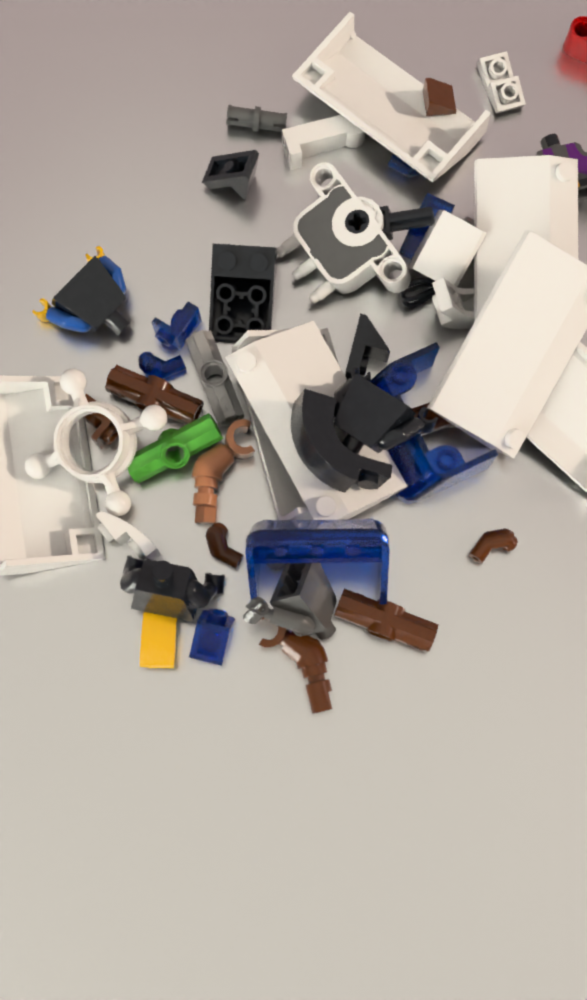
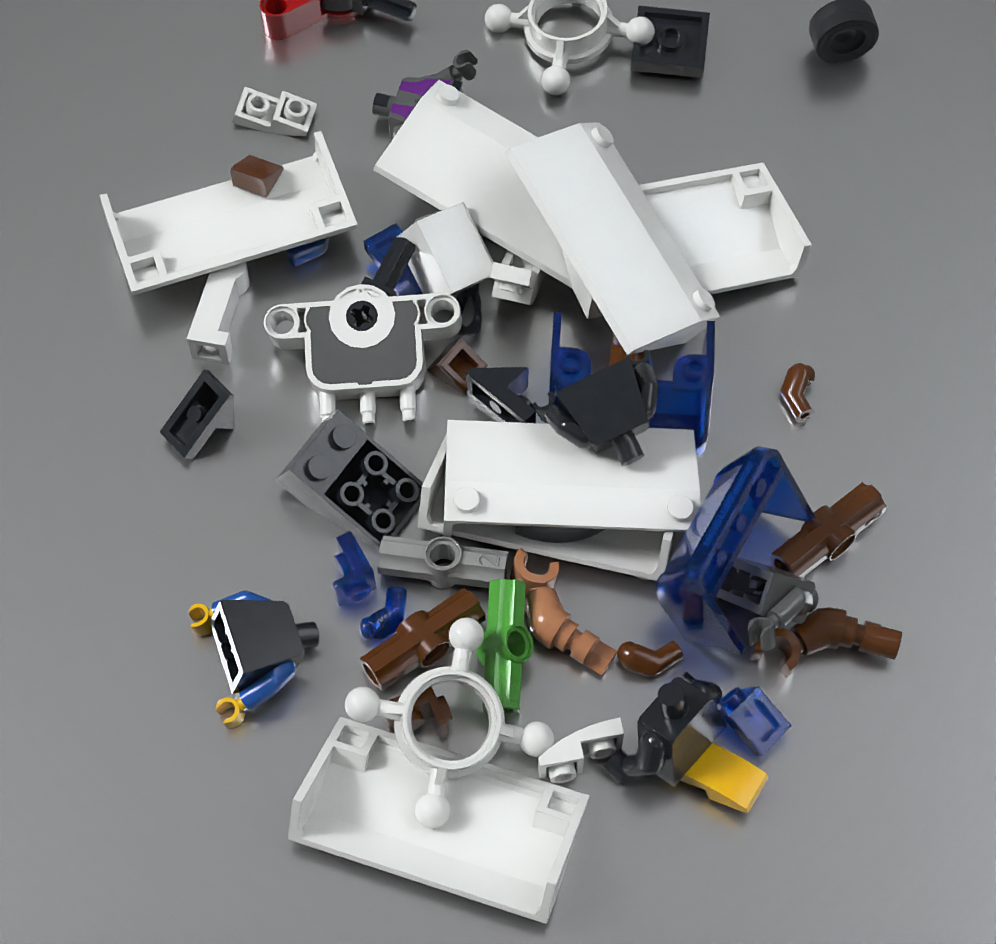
camera: 60 degrees left, 15 degrees down
dark grey pin [226,105,287,132] -> none
black arch [291,389,392,493] -> none
none -> reddish brown slope [427,338,488,394]

